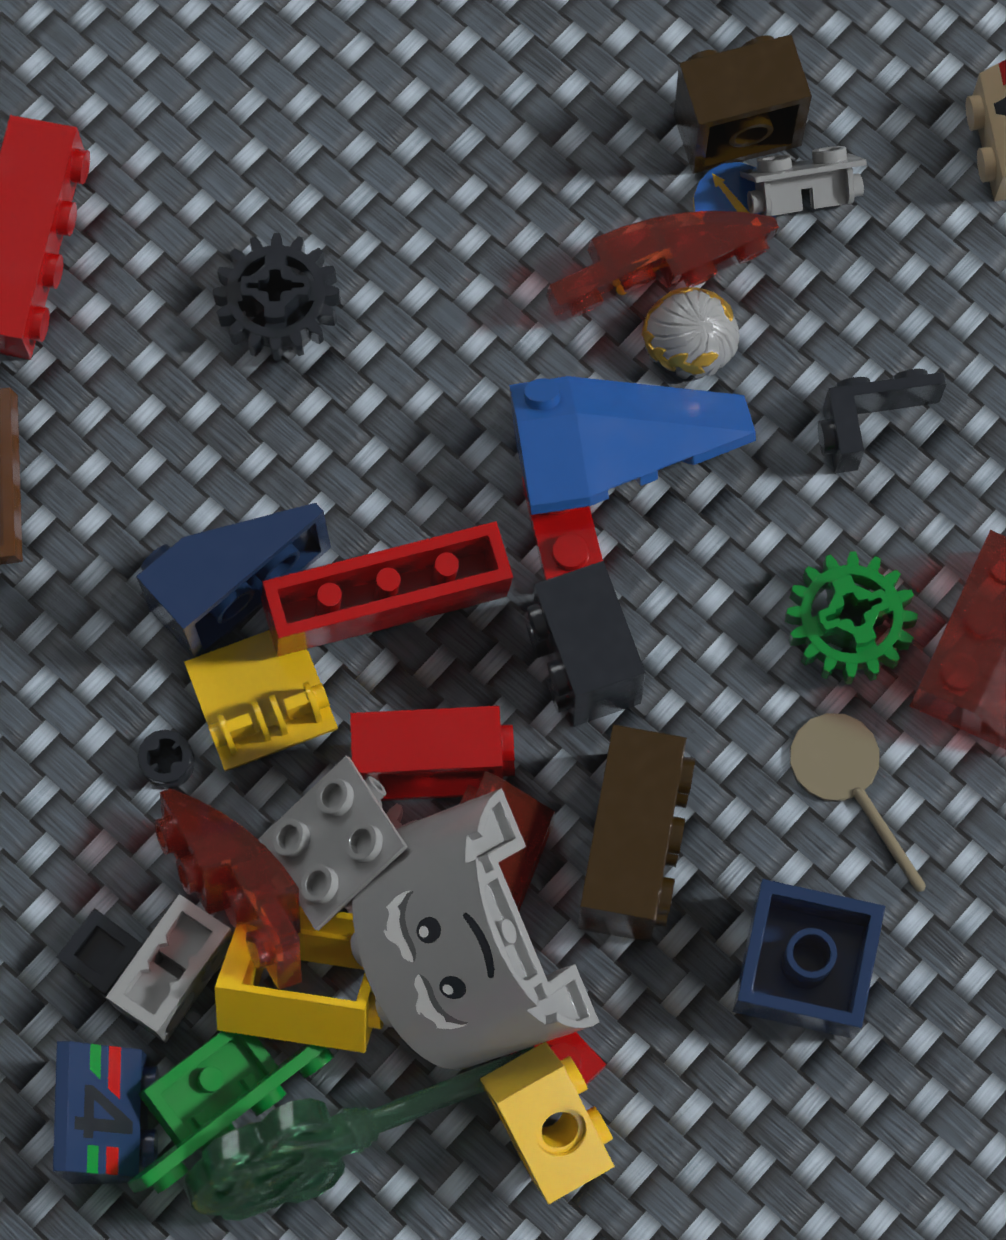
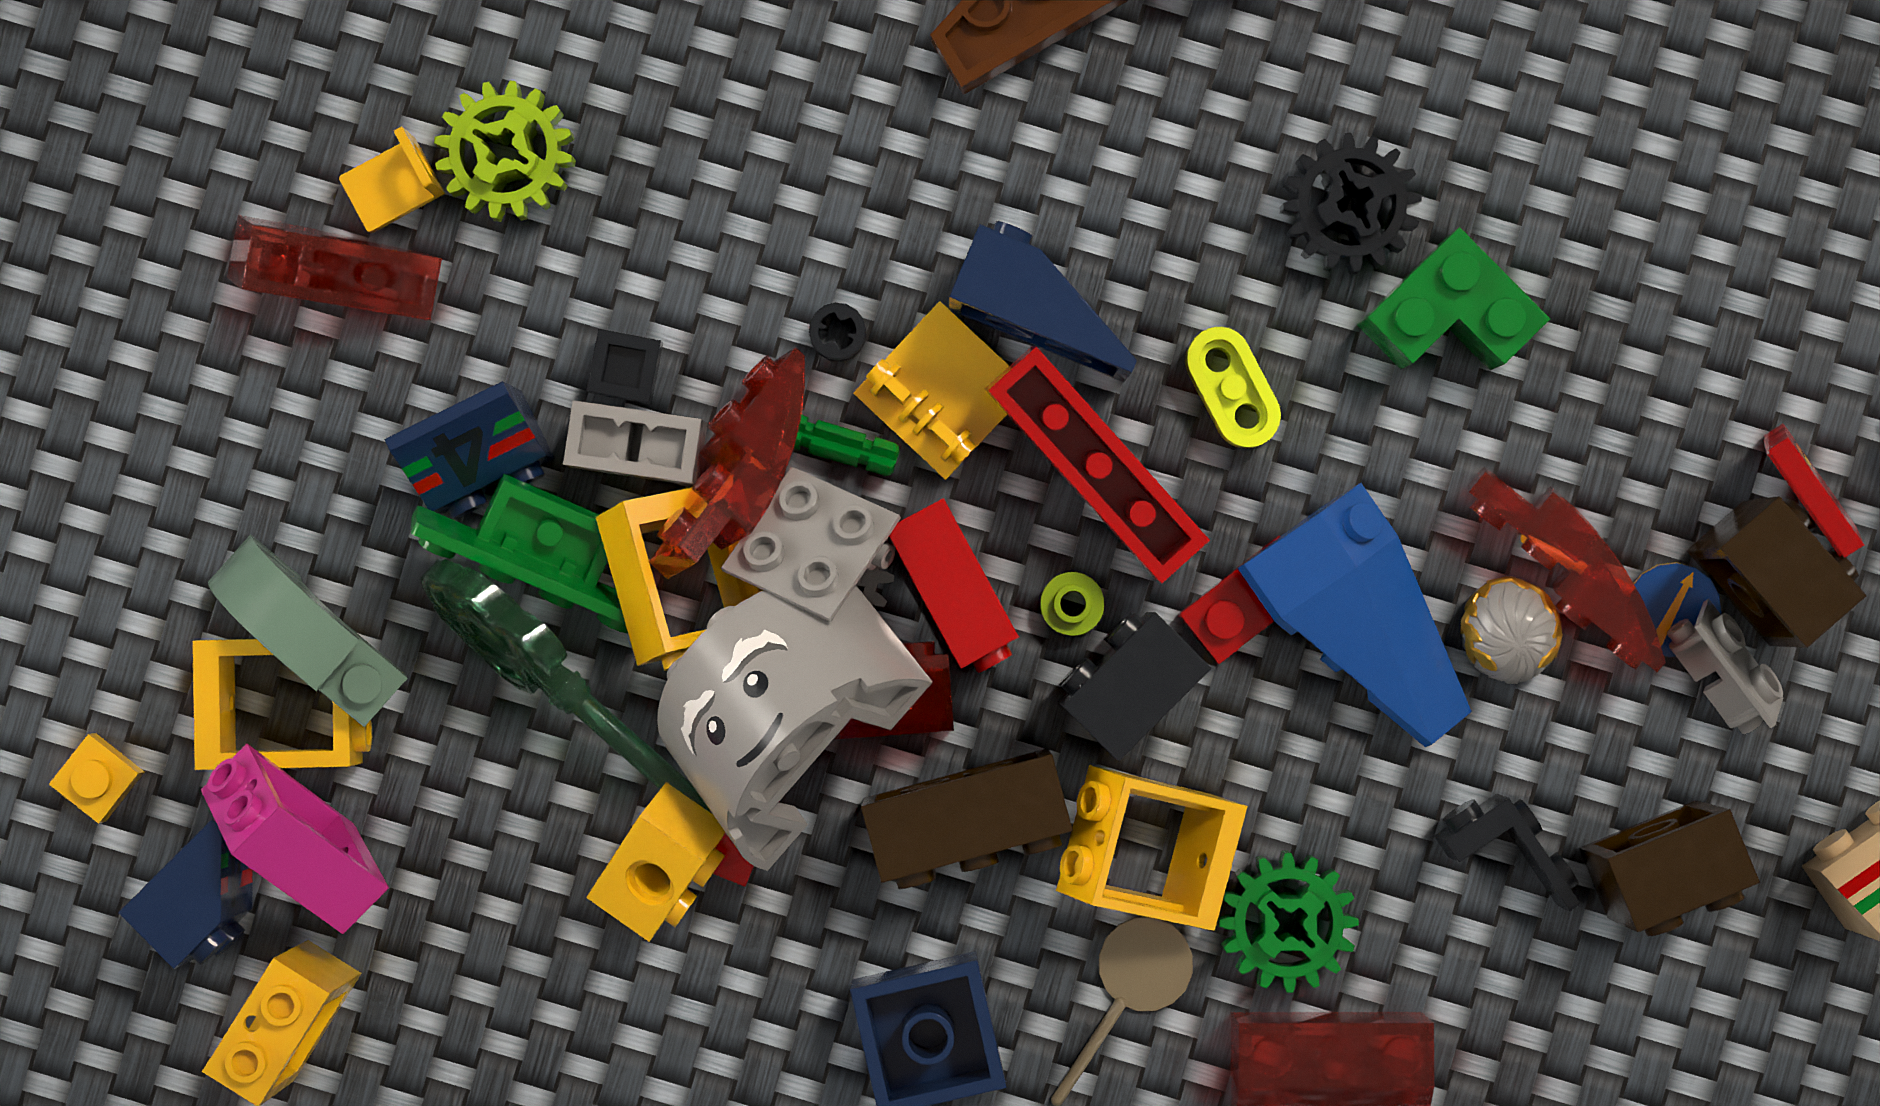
camera: 65 degrees right, 15 degrees up
none -> green axle [775,411,900,476]
none -> lime plate [1040,572,1104,636]
none -> yellow window [1056,765,1248,931]
none -> neon yellow plate [1185,327,1281,448]
none -> green brick [1357,227,1550,370]
none -> dark brown brick [1579,800,1760,936]
none -> red tile [1763,423,1864,558]

